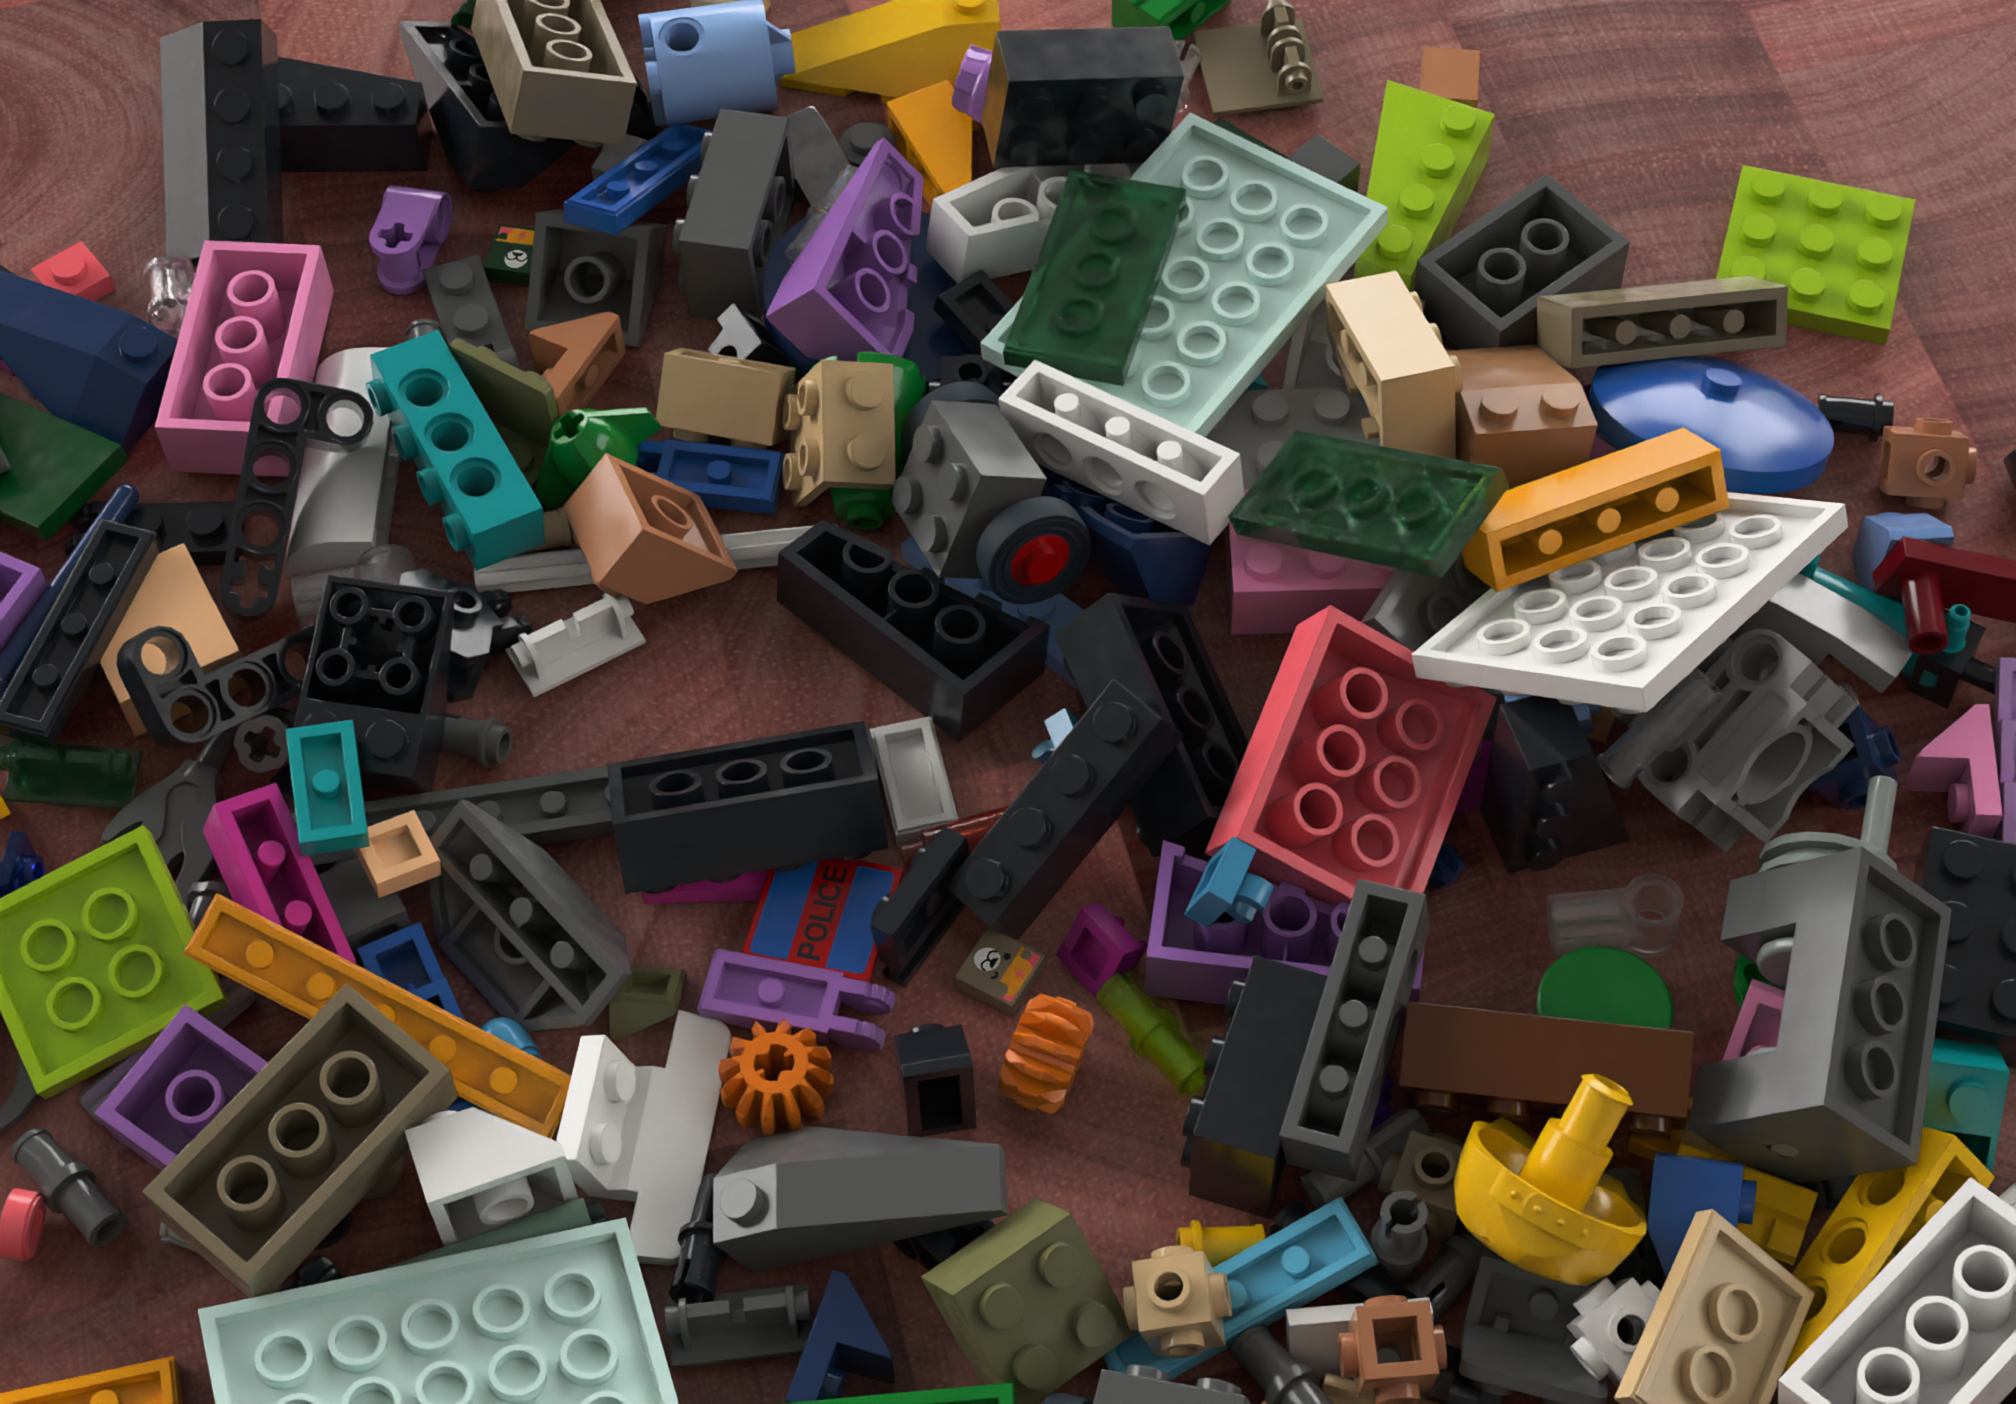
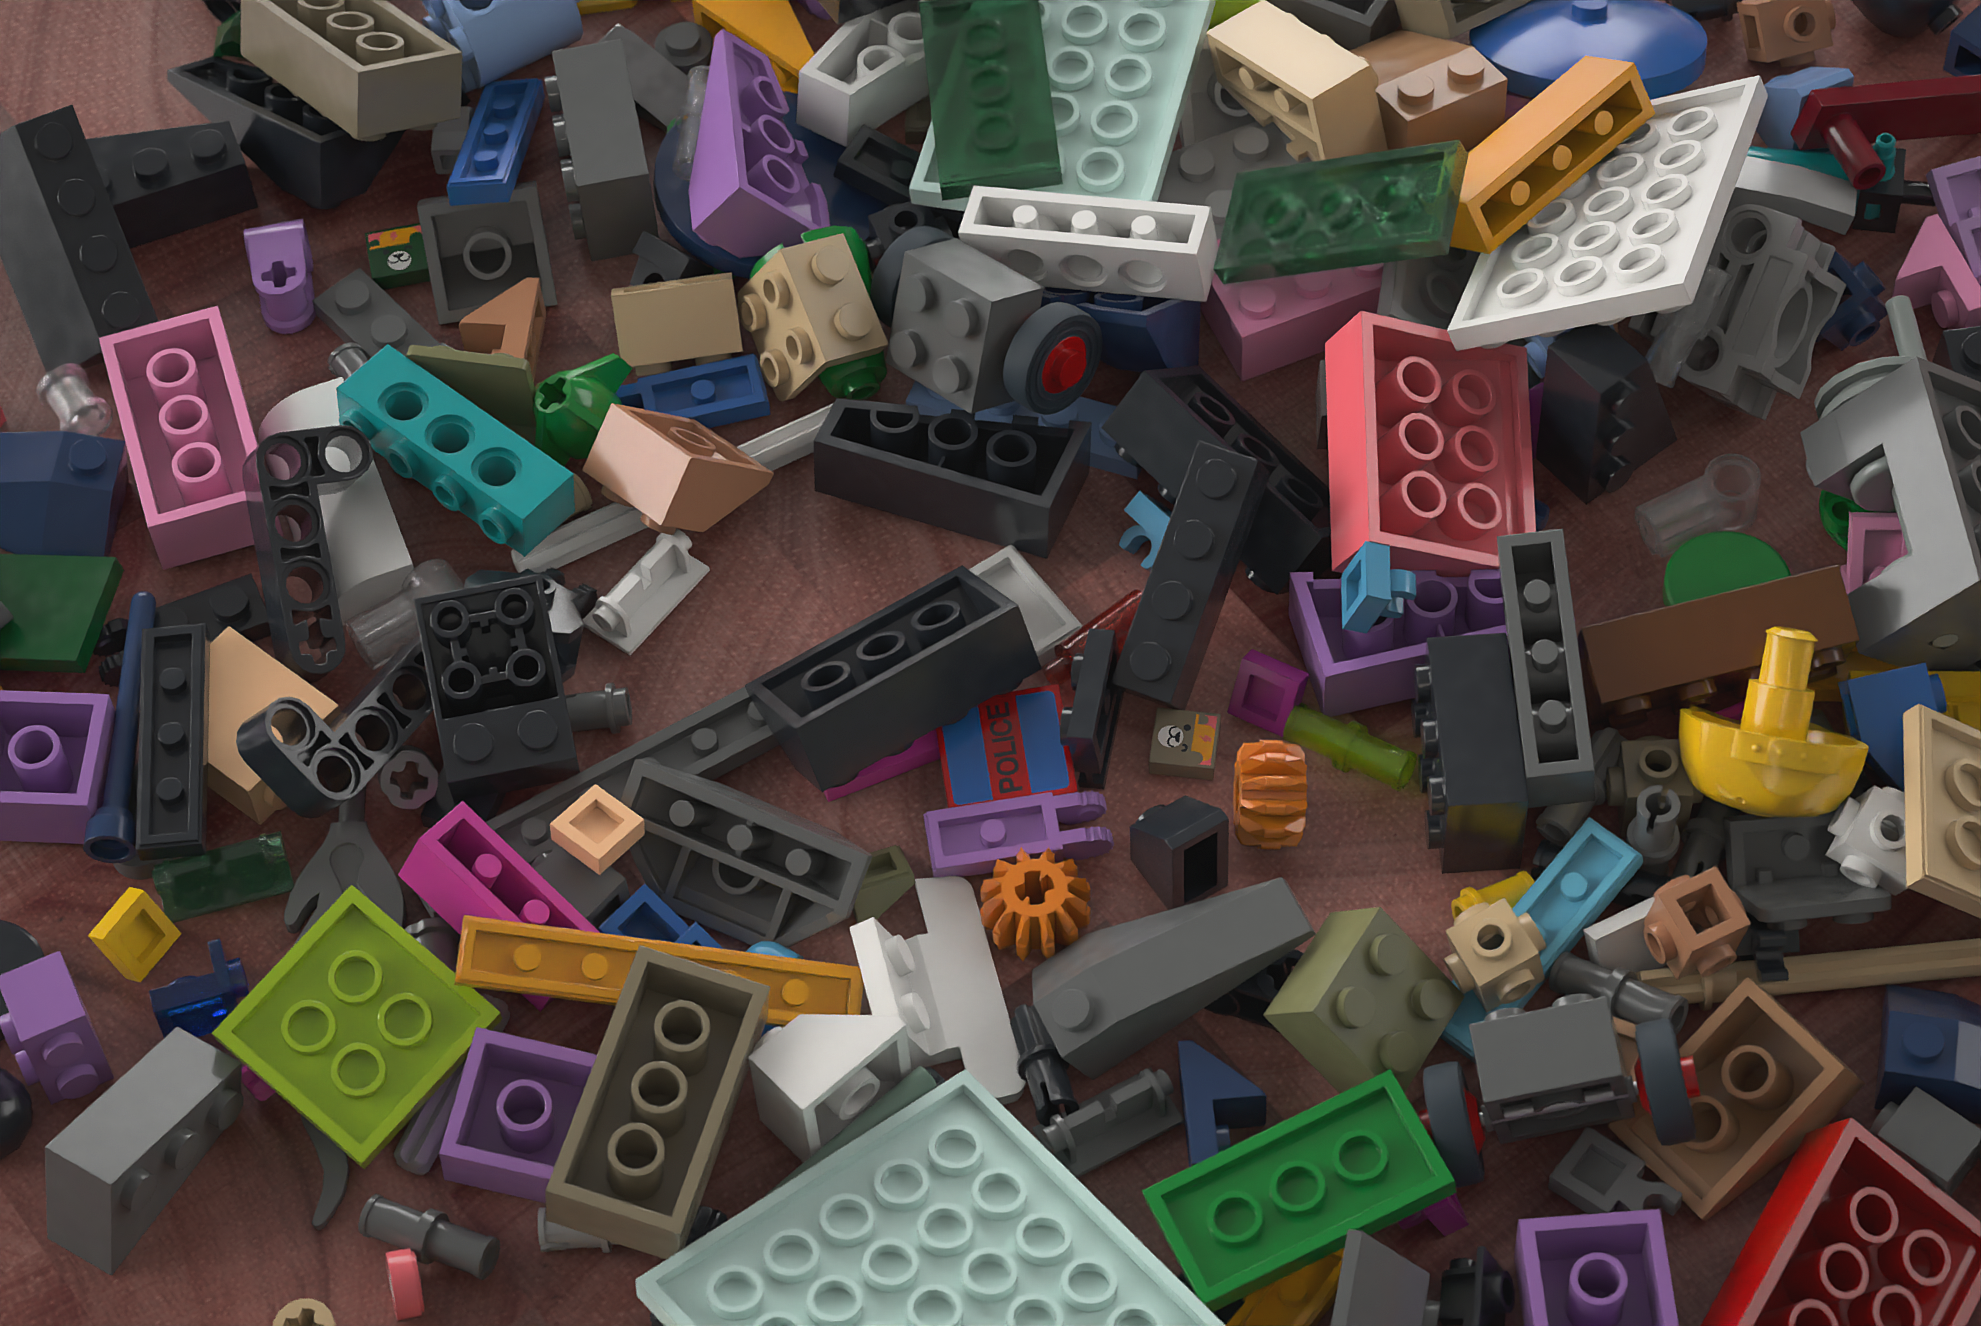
camera: 20 degrees left, 0 degrees up
teal plate [286,720,370,857] -> none

